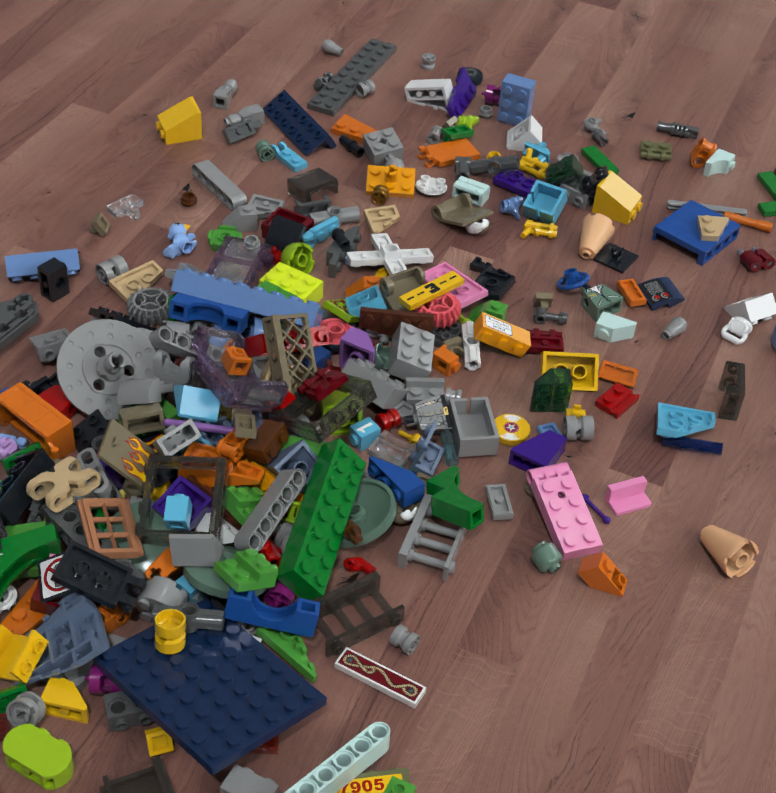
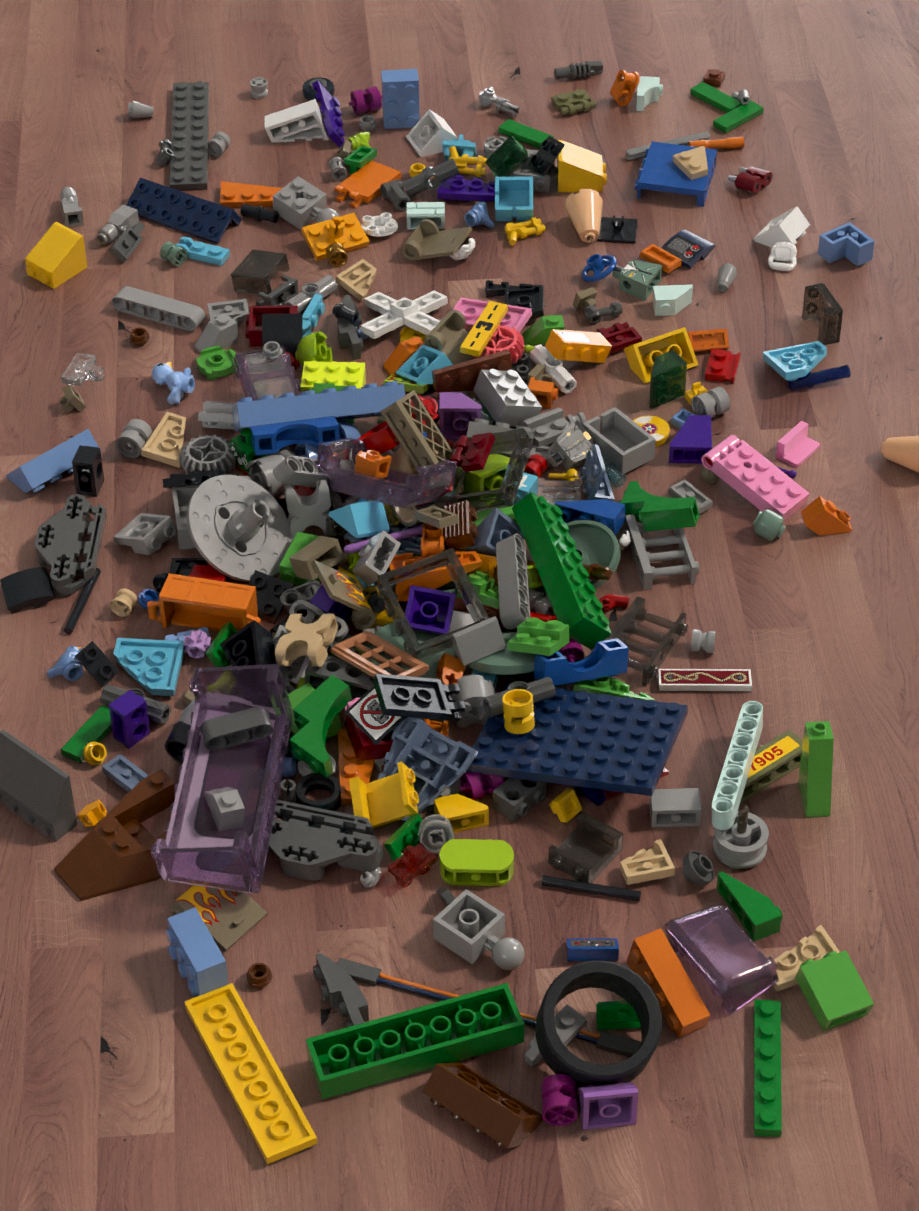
camera: 25 degrees left, 0 degrees up
light grey brick [117,377,173,405] -> none
medium azure brick [163,494,192,530] -> none

